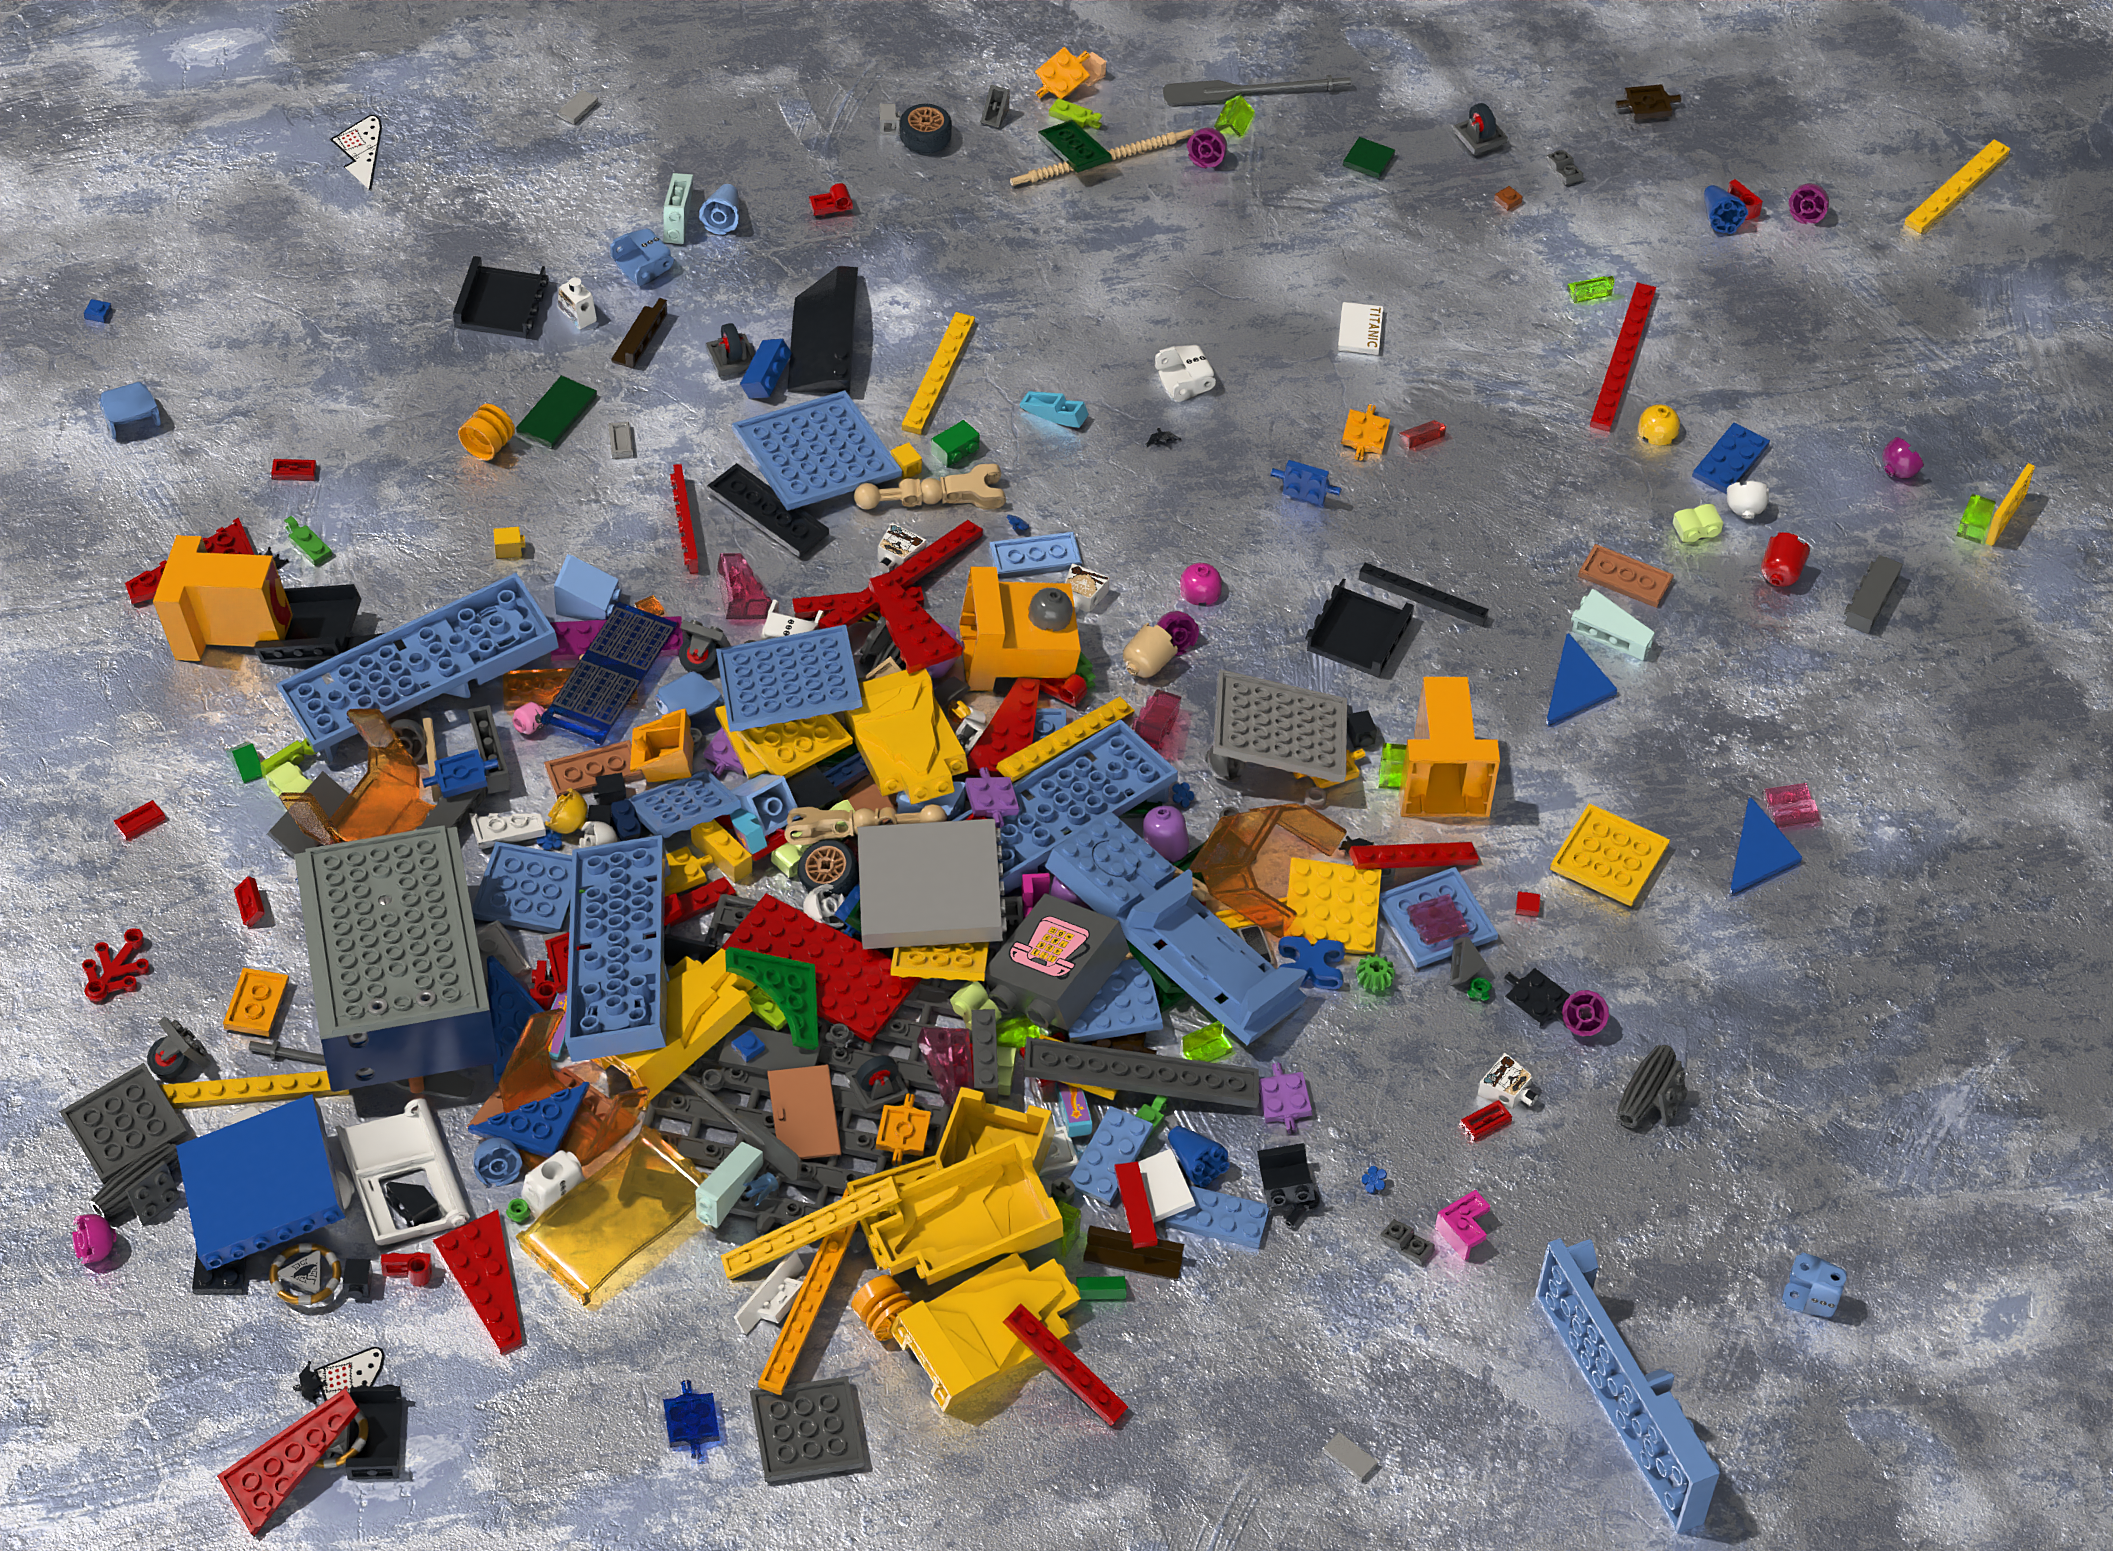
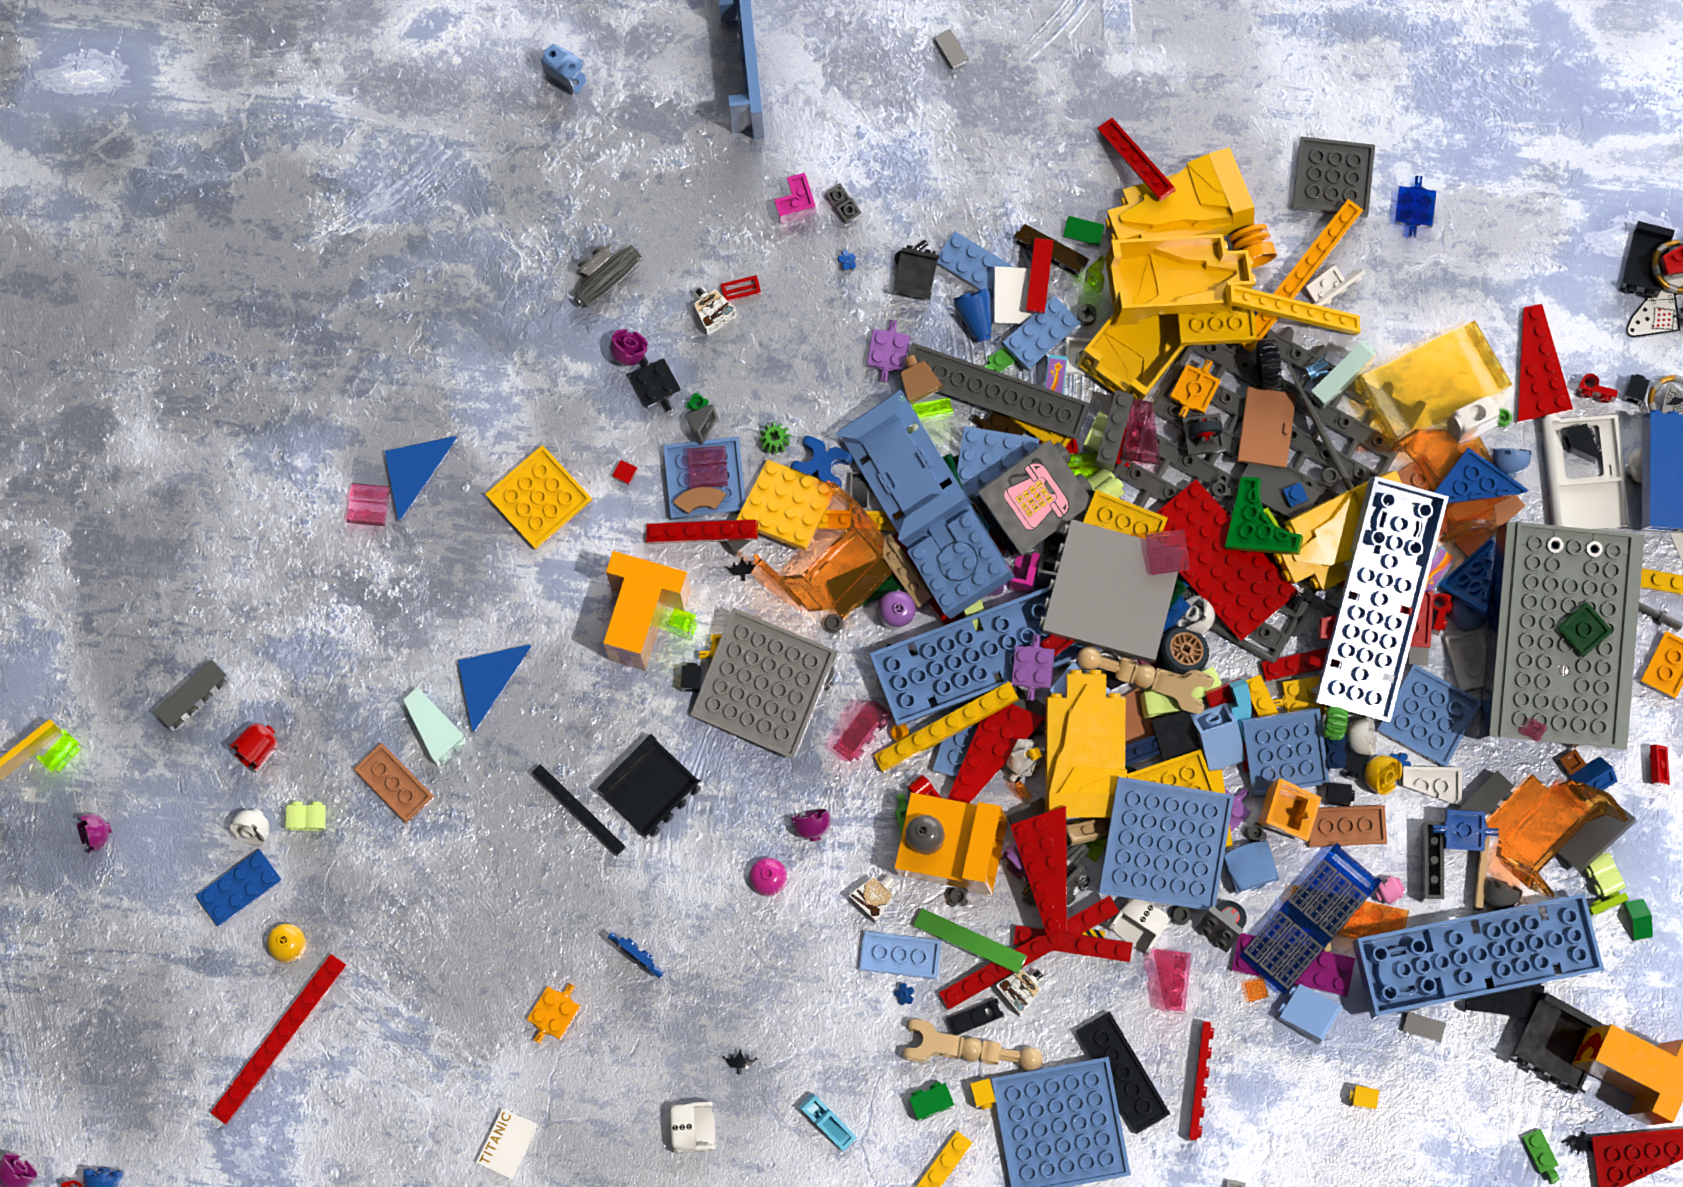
camera: 155 degrees left, 25 degrees up
tan cylinder [1122,623,1178,678] -> none
blue plant [1172,782,1194,808] -> none
clear red slope [1398,420,1446,449] -> none
clear neon green panel [1567,276,1615,303] -> none
none -> medium nougat tile [673,487,727,515]
none -> medium nougat torso [901,355,944,404]
none -> bright green tile [913,908,1027,974]
none -> black plate [946,998,1005,1036]
none -> clear pink slope [1145,529,1190,575]
none -> black gear [1256,339,1282,390]
none -> bright green gear [1323,707,1348,740]
none -> clear pink plate [1524,718,1547,742]
none -> dark green tile [1557,602,1613,658]

